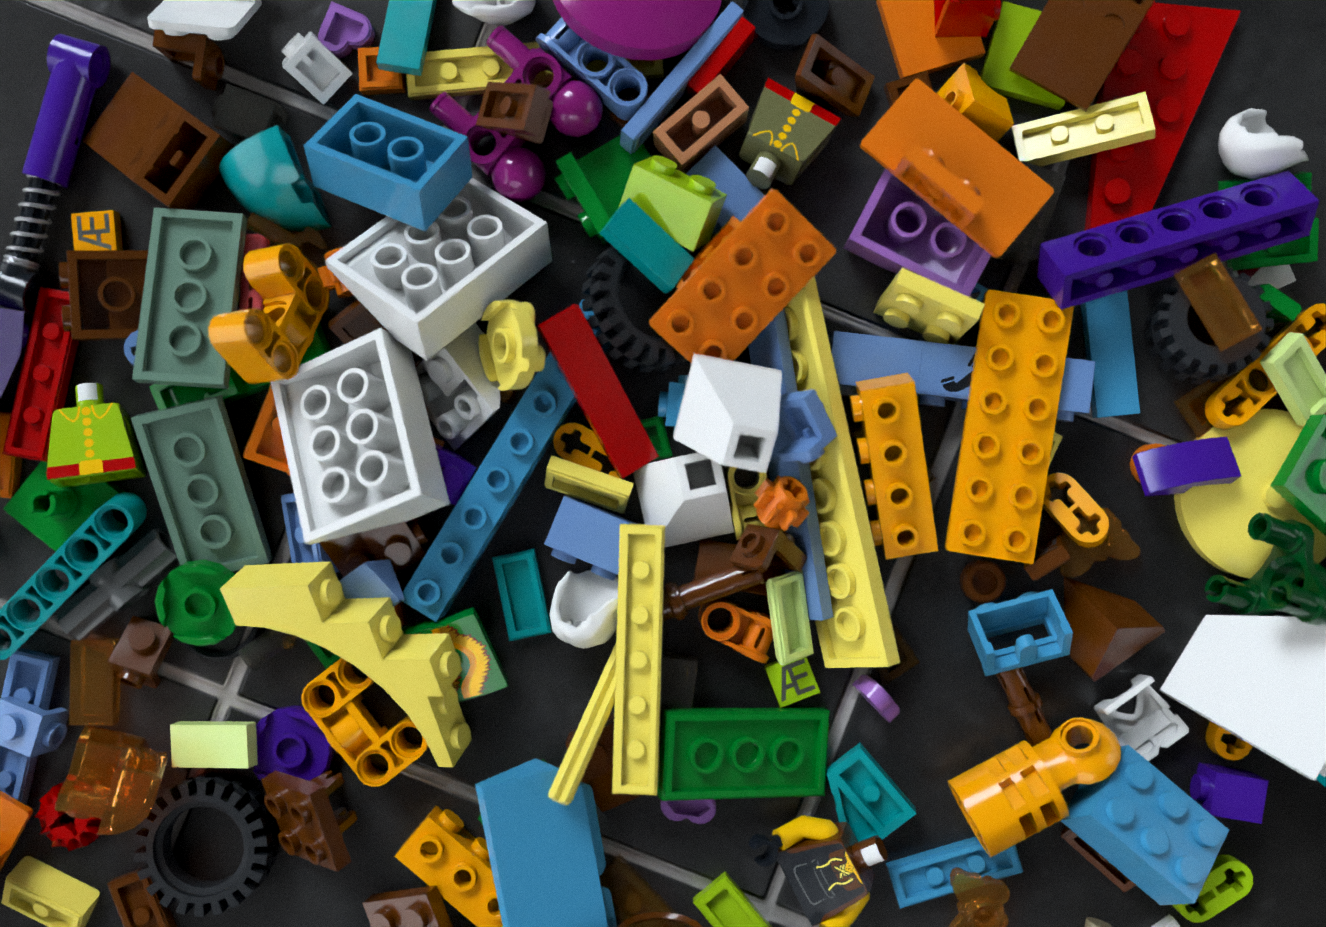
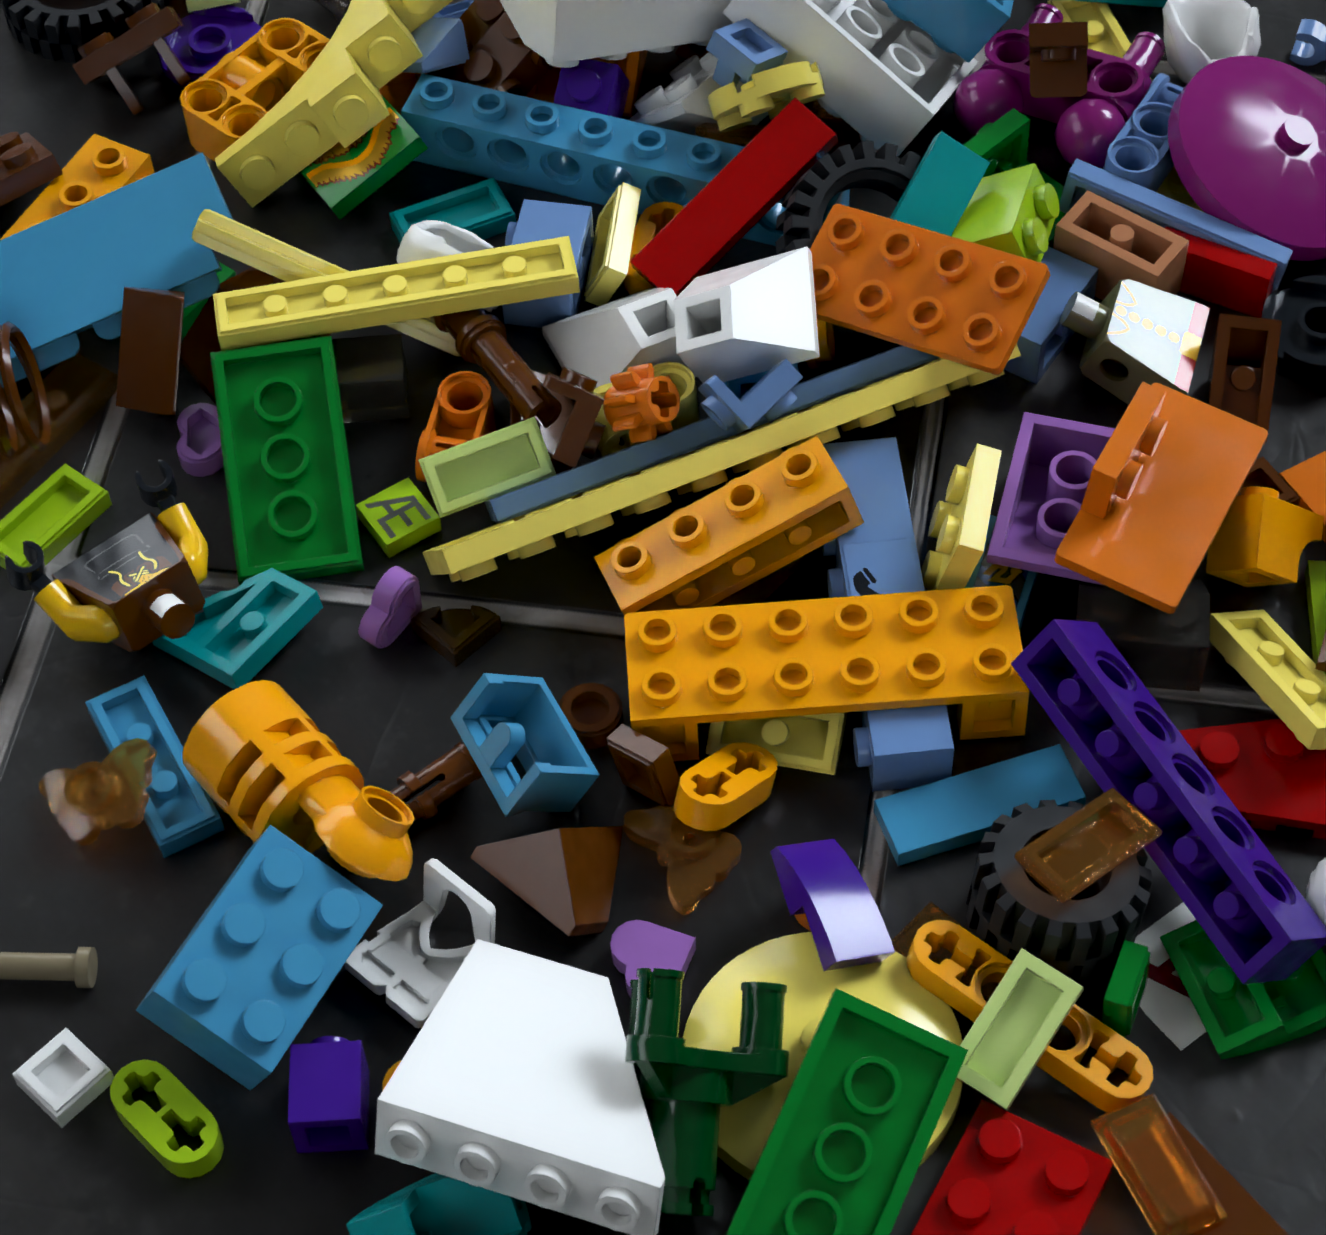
camera: 80 degrees right, 35 degrees down
none -> reddish brown slope [116,286,185,416]
none -> medium lavender tile [610,920,696,998]
none -> medium blue tile [706,18,789,87]

